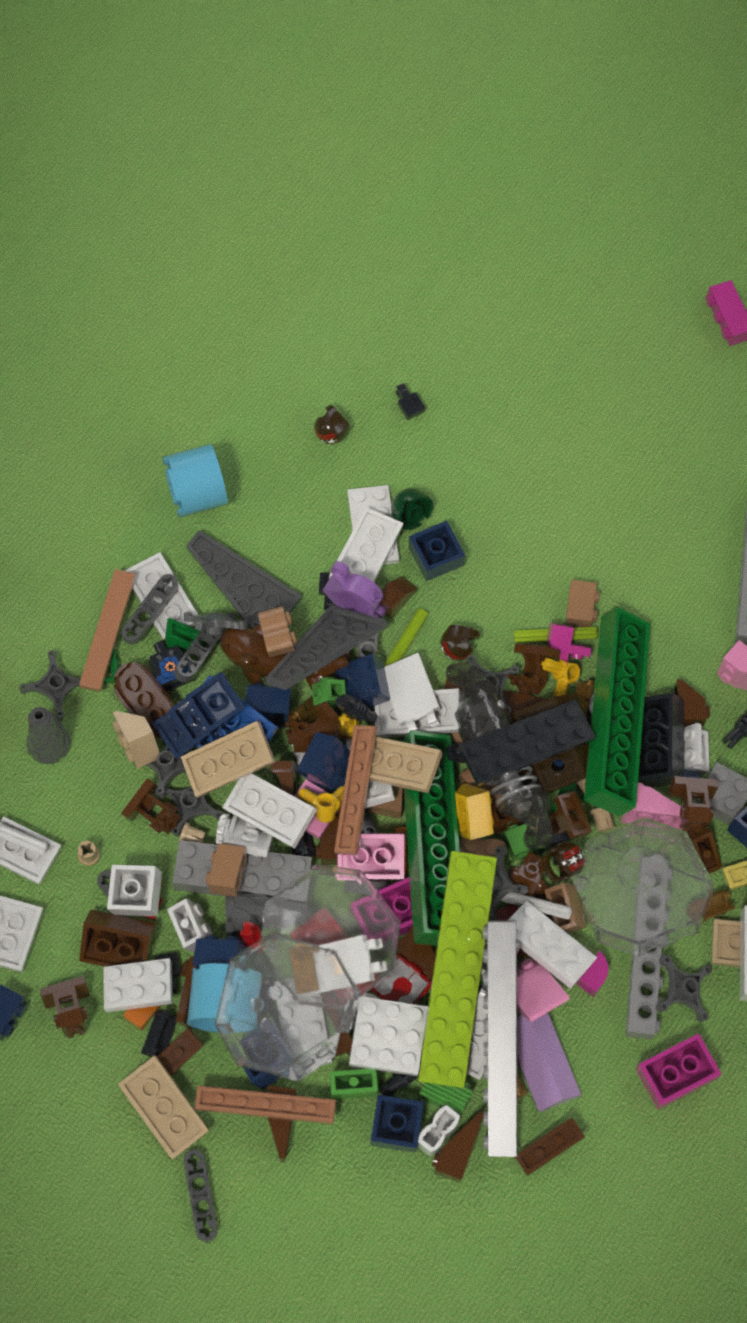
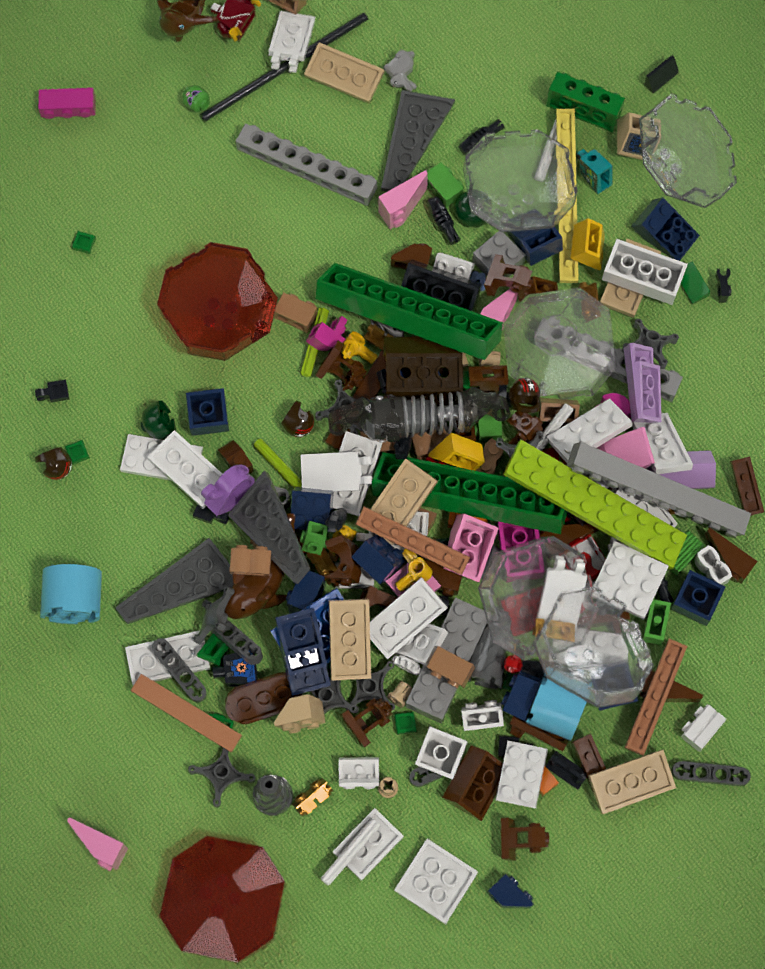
camera: 70 degrees left, 5 degrees up
black plate [458,699,596,787] -> none
dark pink brick [636,1033,722,1110] -> none
none -> green tile [65,440,90,465]
none -> green tile [72,231,96,254]
none -> clear red windscreen [157,242,278,361]
none -> hinge [292,778,333,816]
none -> white bracket [339,757,379,789]
none -> green tile [394,712,417,735]
none -> lavender slope [624,343,661,423]
none -> white plate [631,413,693,474]
none -> white brick [681,704,726,752]

